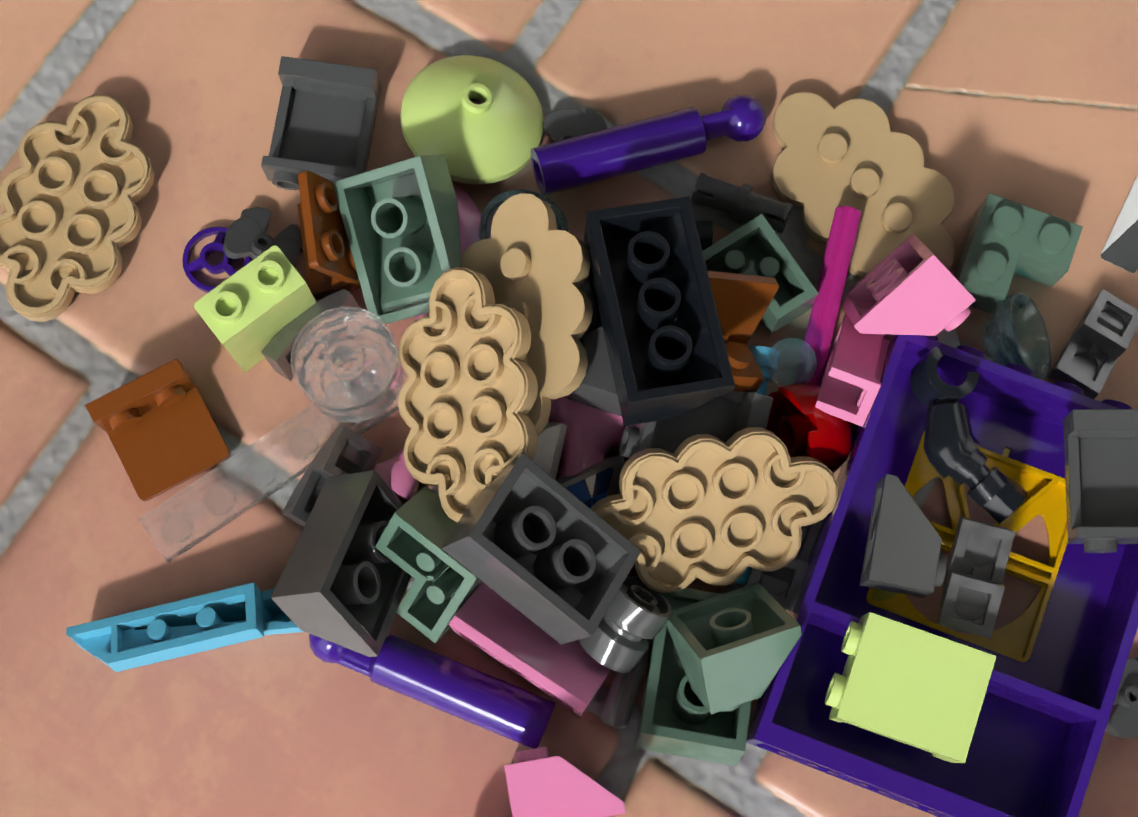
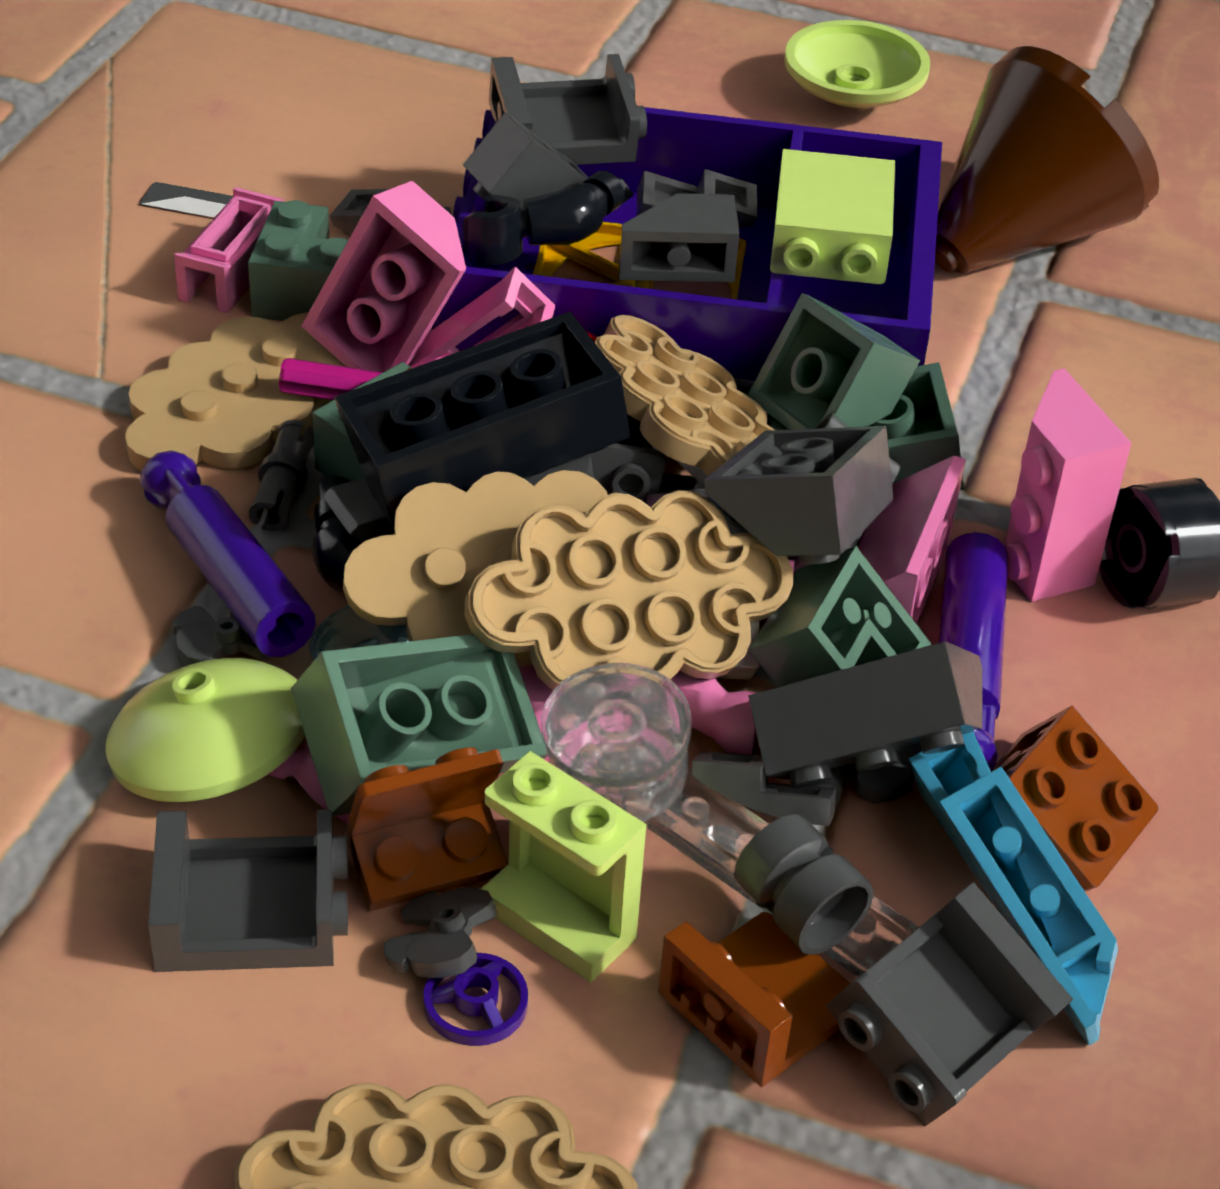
camera: 105 degrees left, 35 degrees down
none -> bright pink window [174,187,284,313]
none -> dark grey slope [463,112,589,209]
none -> dark grey wheel [734,814,874,955]
none -> dark grey panel [825,882,1073,1126]
none -> dark orange bracket [993,705,1158,891]

